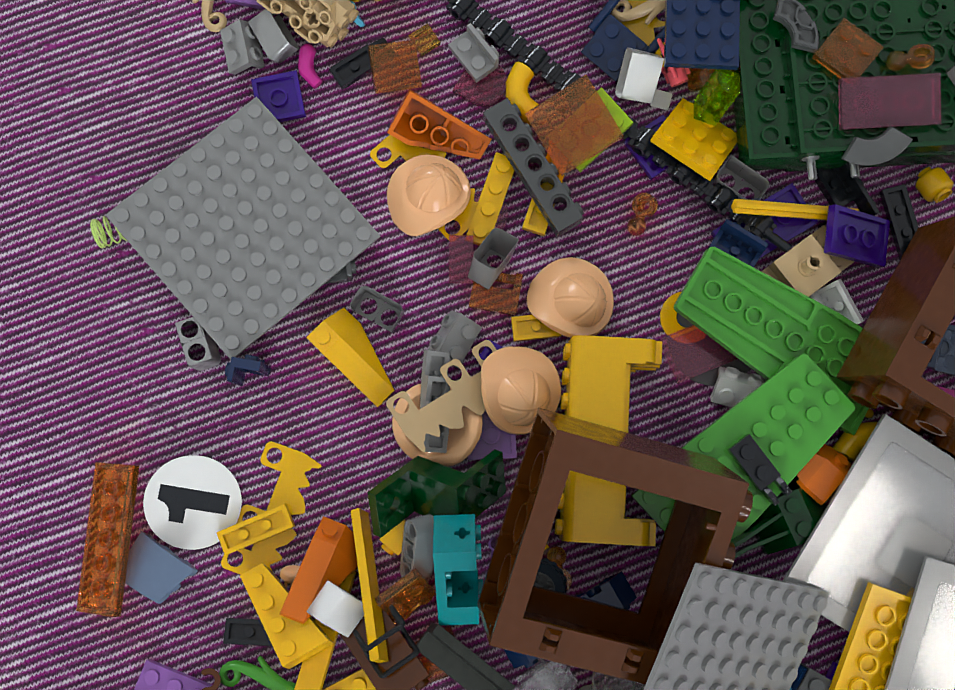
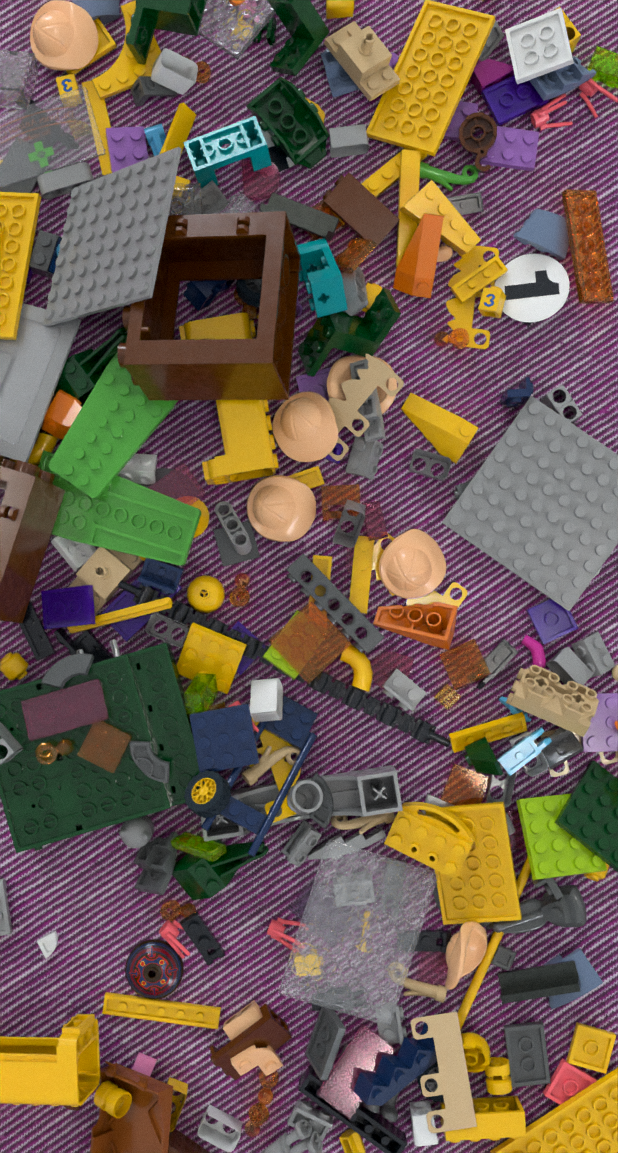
camera: 160 degrees right, 5 degrees up
white piece [307,580,364,637] -> none
yellow tile [351,508,389,663] -> none
black piece [353,605,420,678] -> none
white sticker [650,89,672,110] -> none
black hinge [727,434,792,506] -> none
none -> yellow cylinder [187,575,225,613]
none -> dark grey piece [214,521,260,567]
none -> light grey beam [215,501,252,555]
none -> clear orange plate [434,328,469,349]
none -> yellow brick [478,286,506,318]

